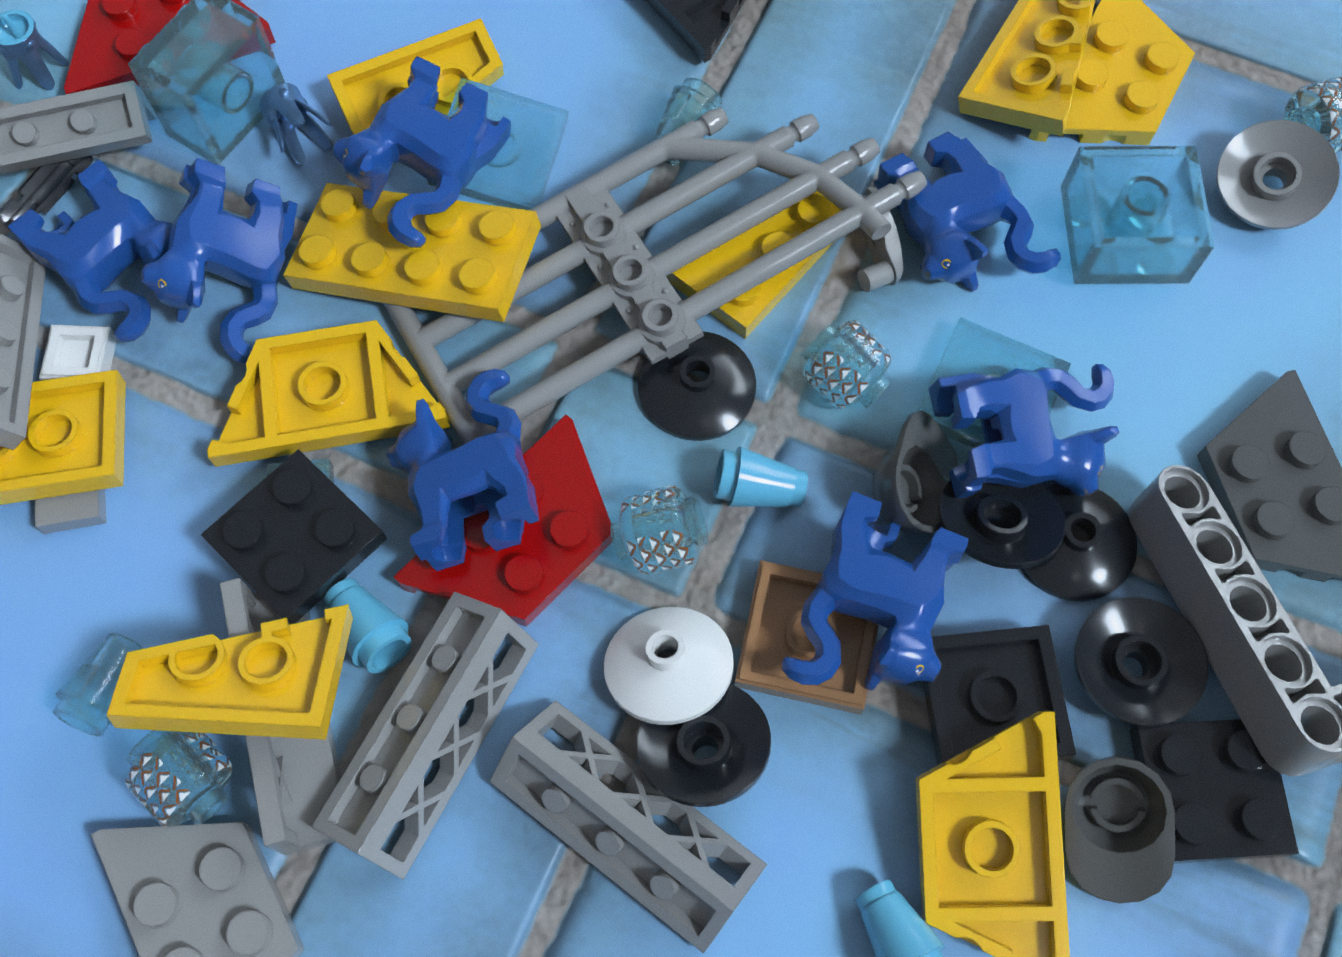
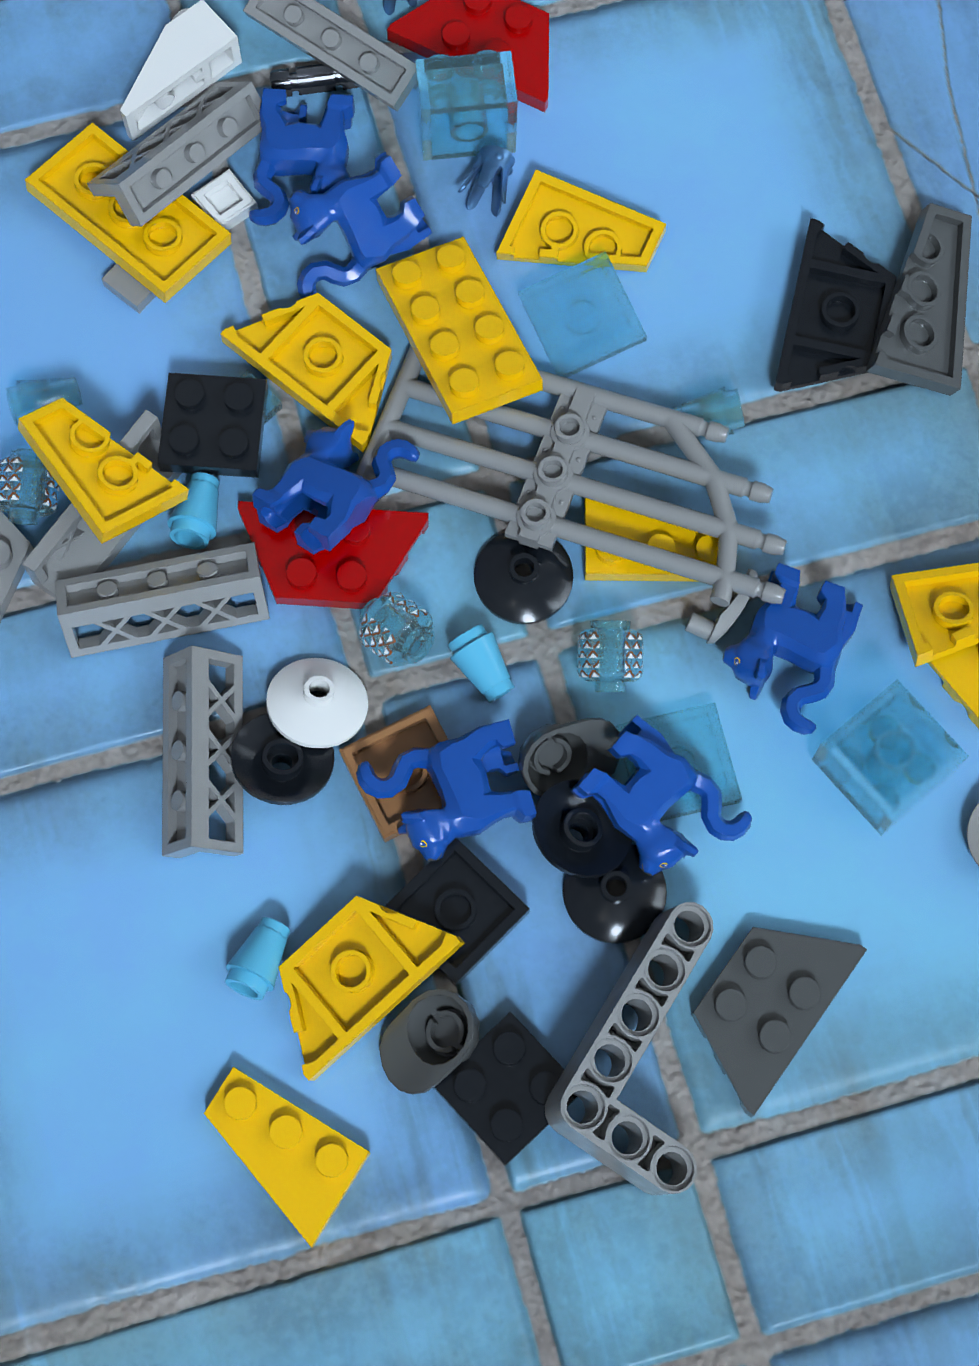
camera: 50 degrees right, 5 degrees up
blue animal [333,56,511,248] -> none
black dish [1074,597,1208,727] -> none

